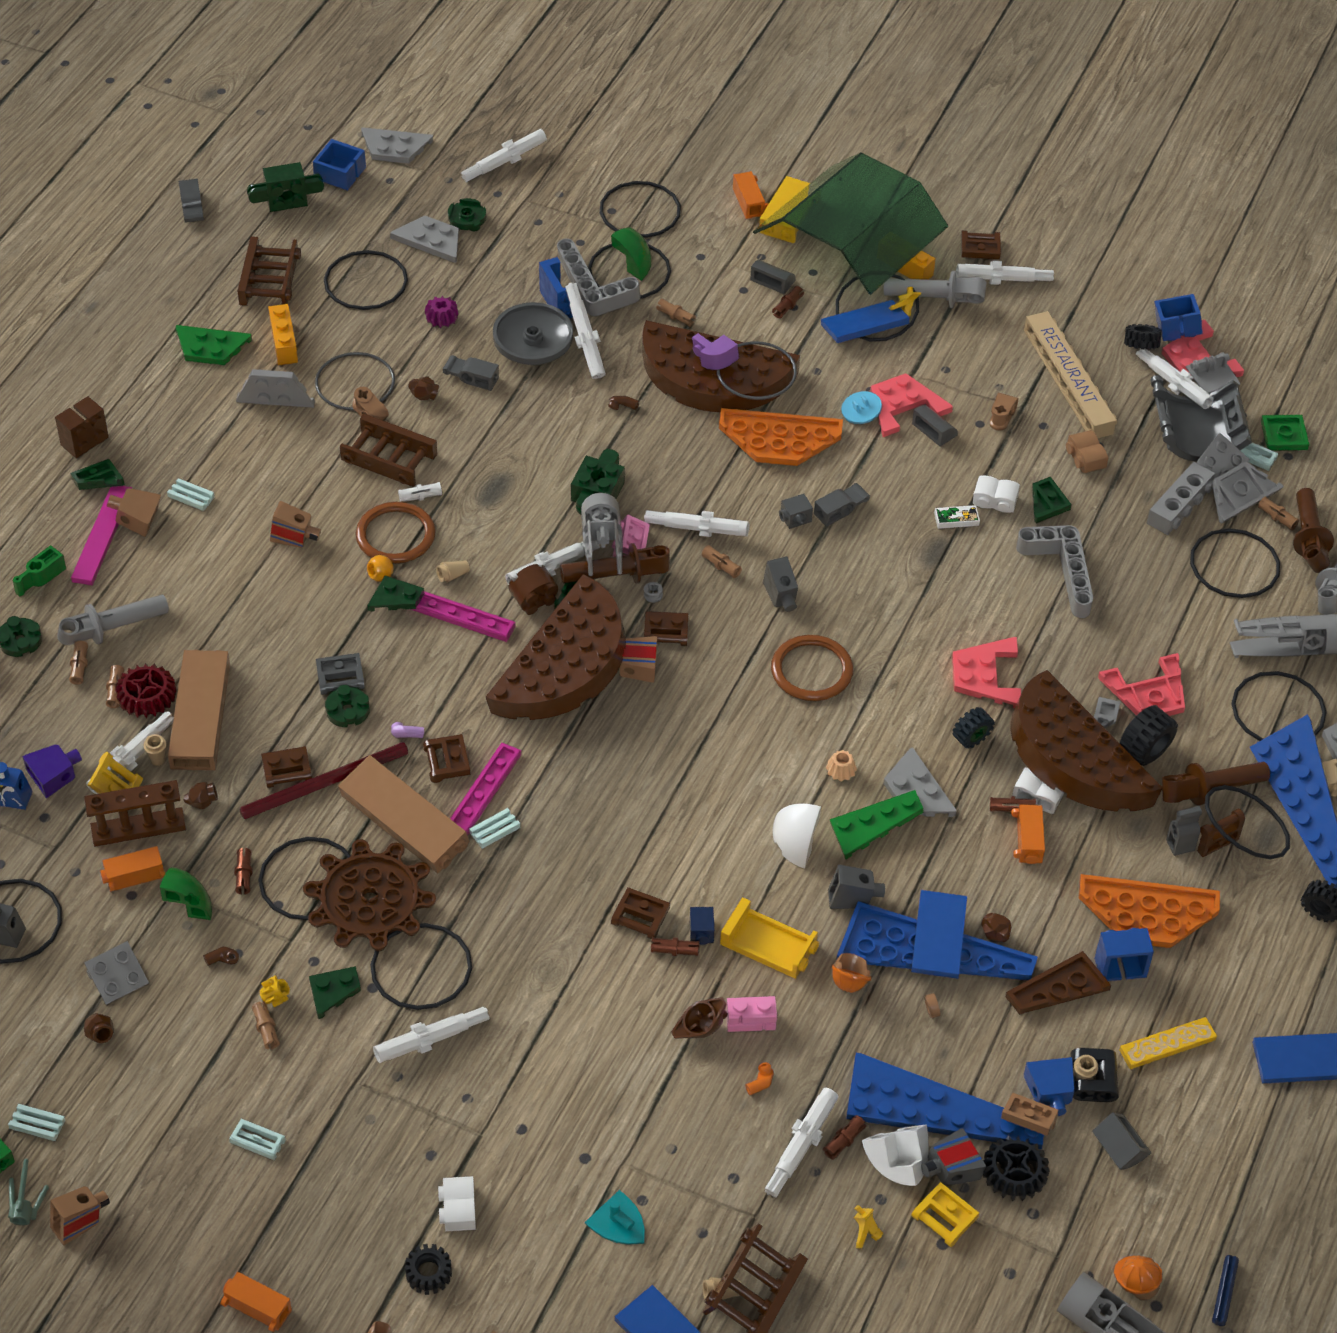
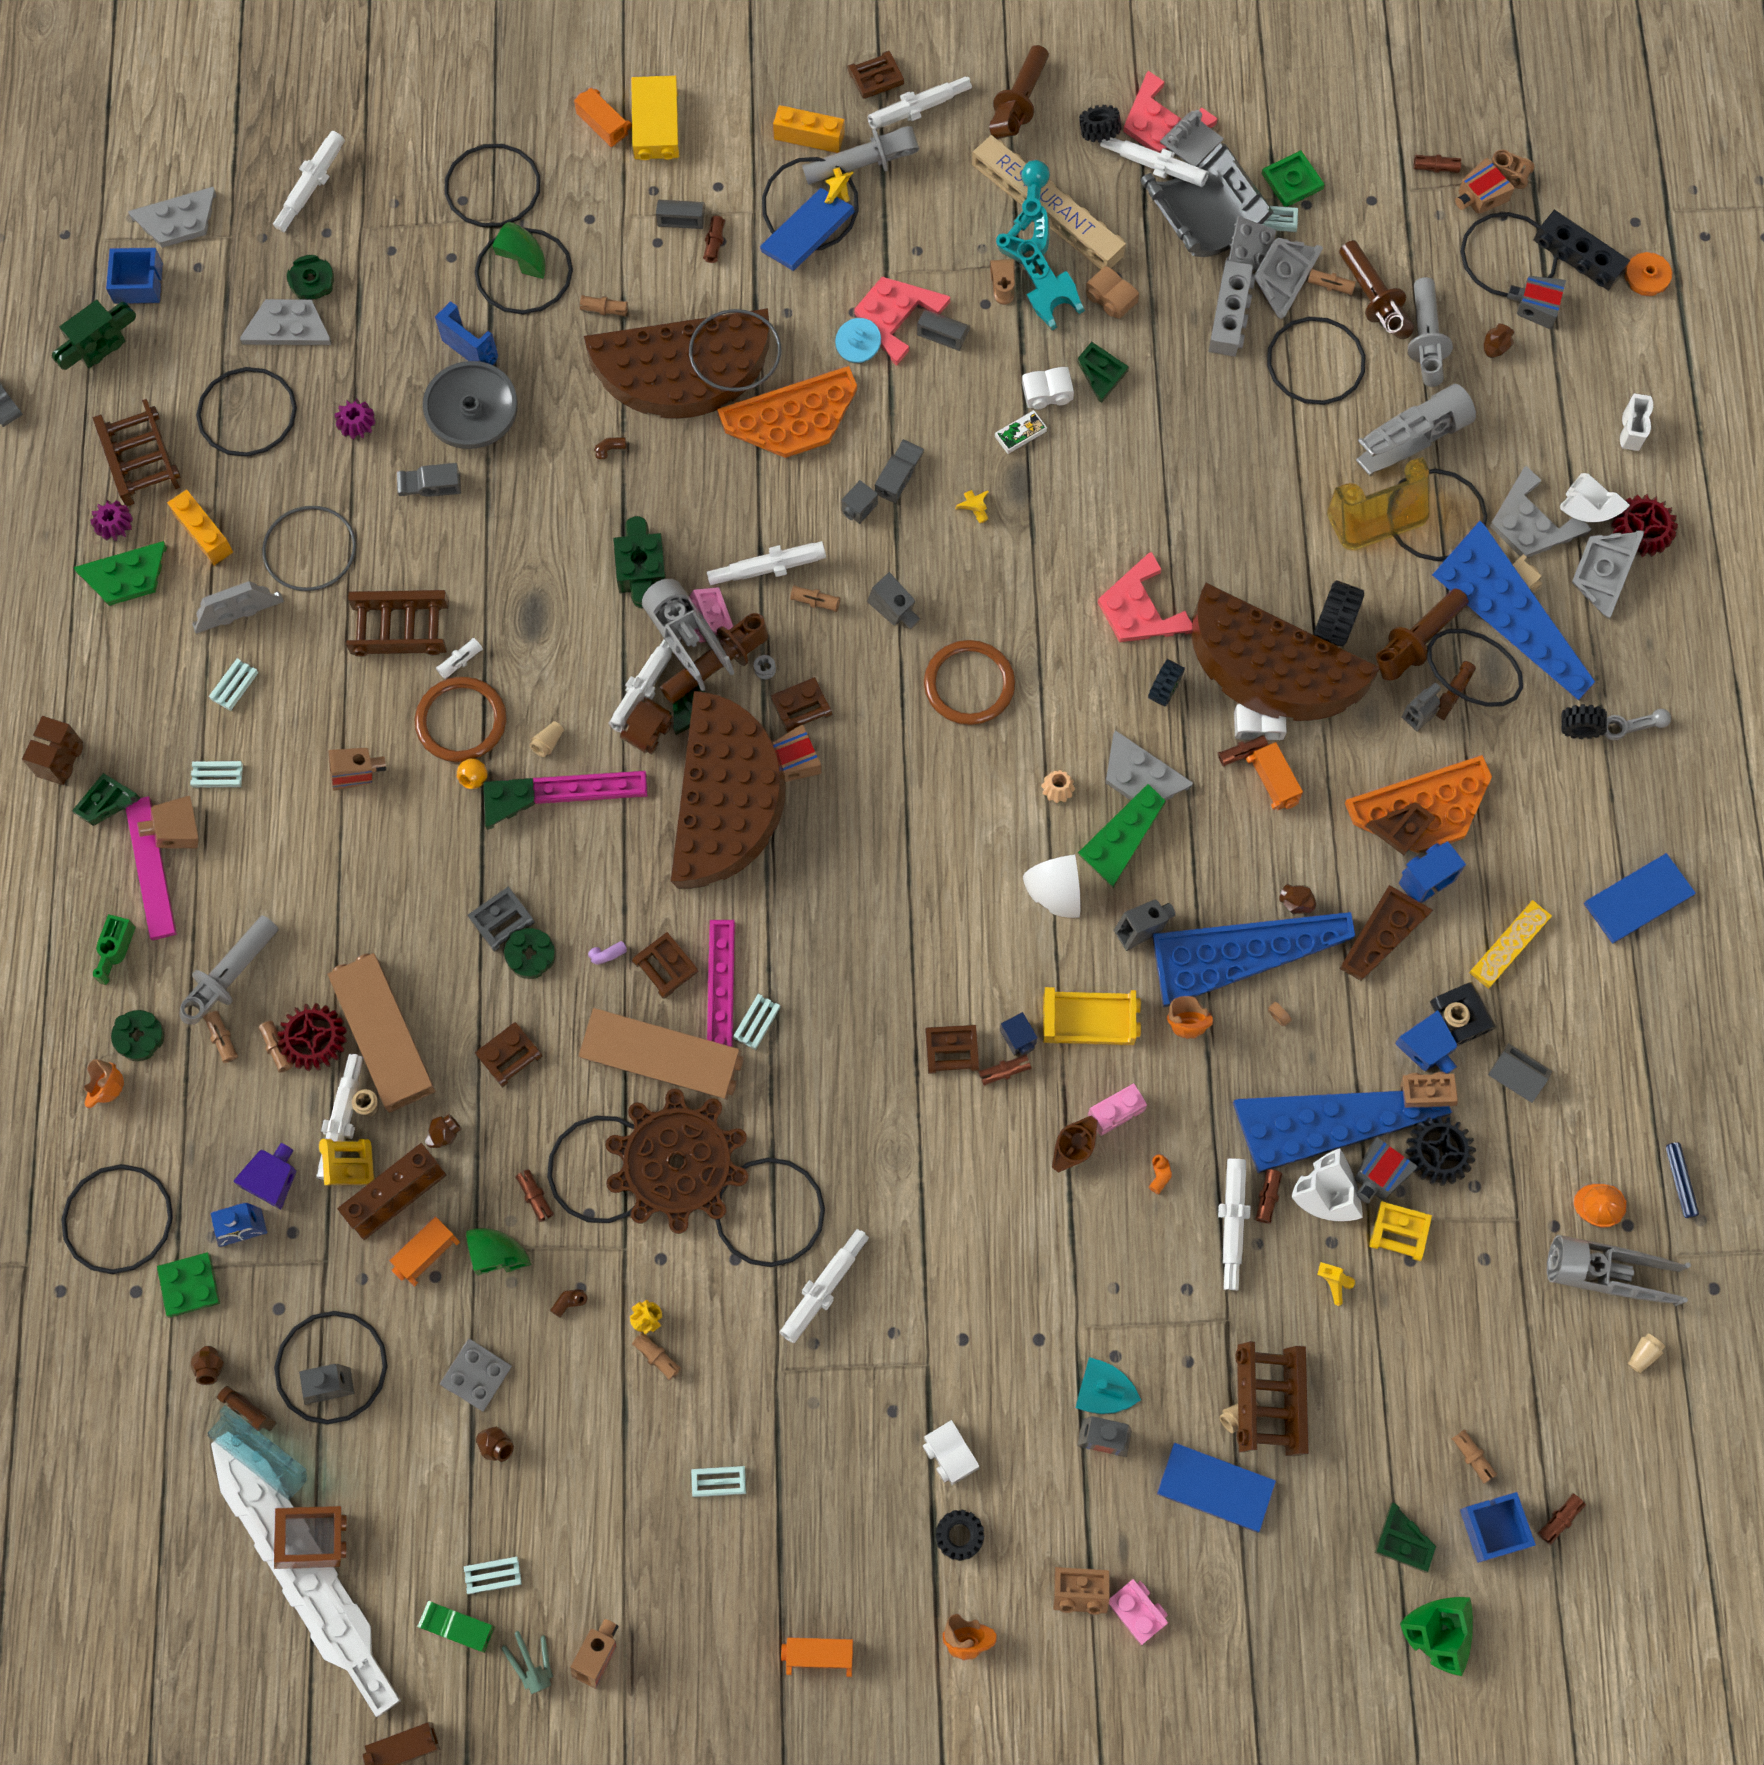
camera: 25 degrees left, 20 degrees up
dark red axle [240,742,408,819] -> none
dark green wing [309,966,361,1019] -> none
medium nougat piece [352,387,389,420] -> none
reddish brown rock [408,376,439,400] -> none
light grey beam [557,238,641,316] -> none
white piece [565,283,606,379] -> none
medium lavender brick [692,333,739,370] -> none
clear green piece [753,152,948,295] -> none
blue tile [911,890,967,979] -> none
light grey beam [1016,525,1093,618] -> none
light grey slope [1094,697,1120,728] -> none
coral wing [1098,653,1185,716] -> none
blue piece [1154,294,1203,341] -> none
none -> magenta gear [90,500,133,541]
none -> light aqua tile [209,658,258,711]
none -> yellow piece [955,490,989,524]
none -> reddish brown piece [989,45,1049,139]
none -> teal piece [996,160,1085,331]
none -> dark grey torso [1077,1416,1132,1457]
none -> clear yellow windscreen [1326,456,1430,551]
none -> reddish brown wing [1366,802,1435,856]

